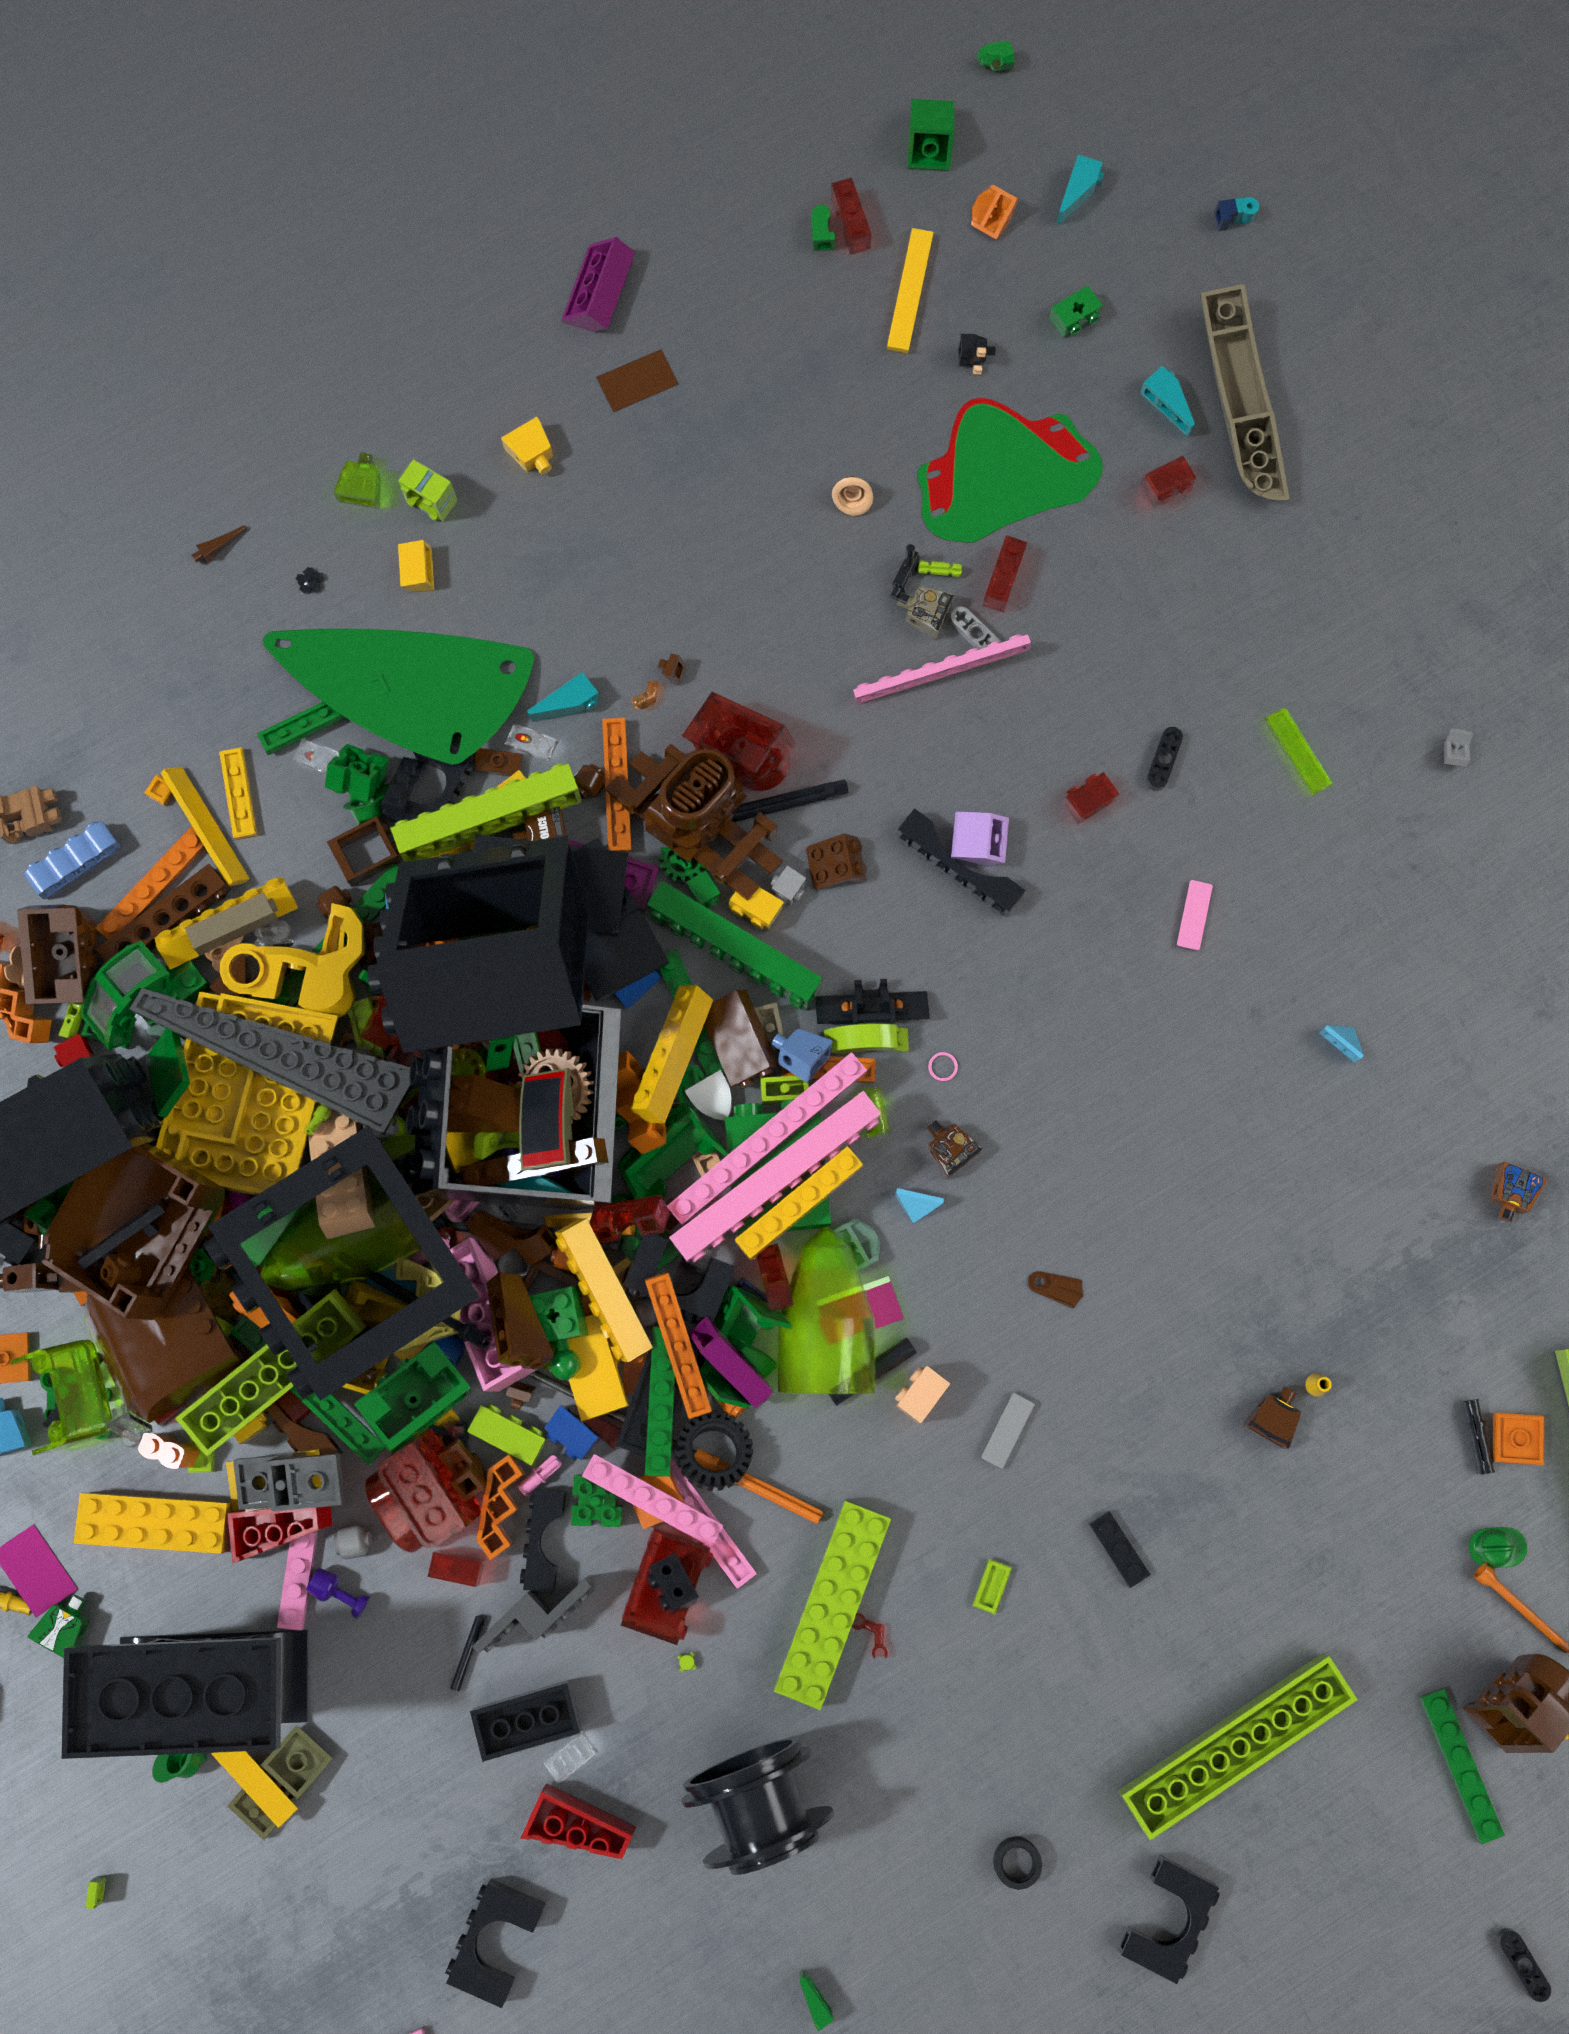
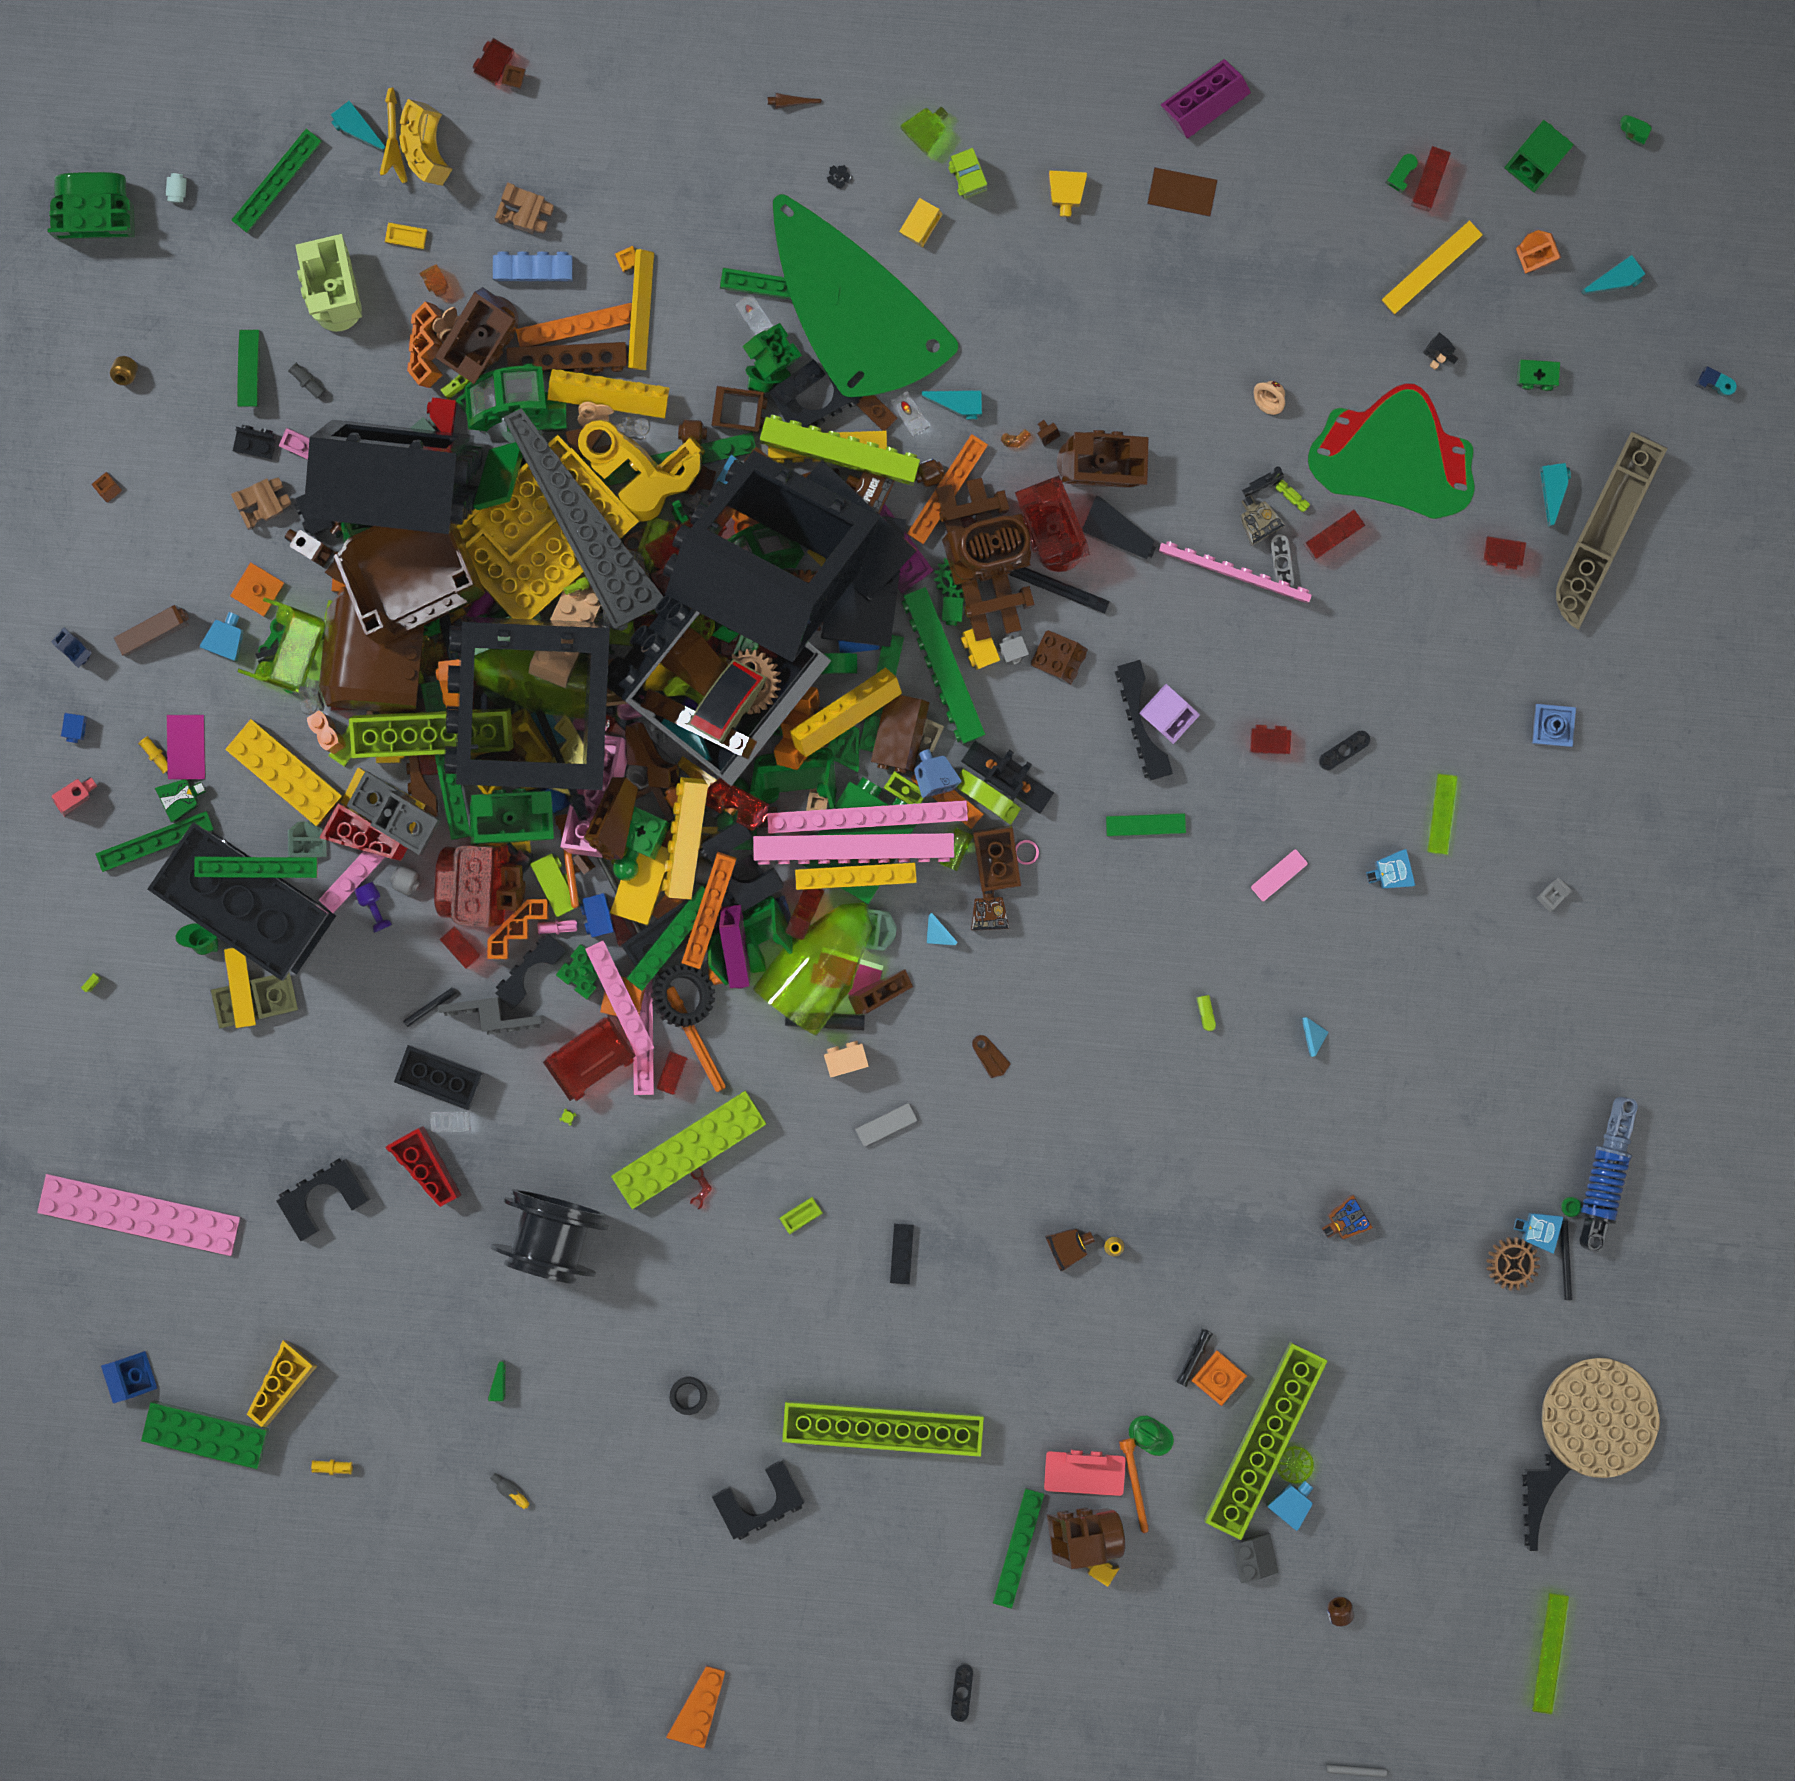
camera: 30 degrees right, 10 degrees up
black hinge [78,1198,169,1269] -> none
reddish brown brick [98,1253,141,1294] -> none
dark tan brick [185,892,279,956] -> none
yellow tile [219,747,258,840] -> none
black brick [646,1553,699,1617] -> none
white sticker [685,1070,731,1121] -> none
none -> green plate [95,811,214,872]
none -> green plate [195,857,318,878]
none -> sand green slope [288,821,327,858]
none -> orange piece [555,814,579,908]
none -> clear red brick [656,1051,688,1095]
none -> green brick [820,653,858,675]
none -> reddish brown slope [848,969,913,1015]
none -> reddish brown slope [973,825,1021,892]
none -> coral bracket [1044,1450,1125,1496]
none -> reddish brown brick [1056,430,1149,488]
none -> black slope [1081,495,1156,561]
none -> green tile [1106,813,1186,836]
none -> lime bar [1196,995,1216,1031]
none -> dark azure torso [1366,849,1415,889]
none -> medium blue plate [1532,704,1576,747]

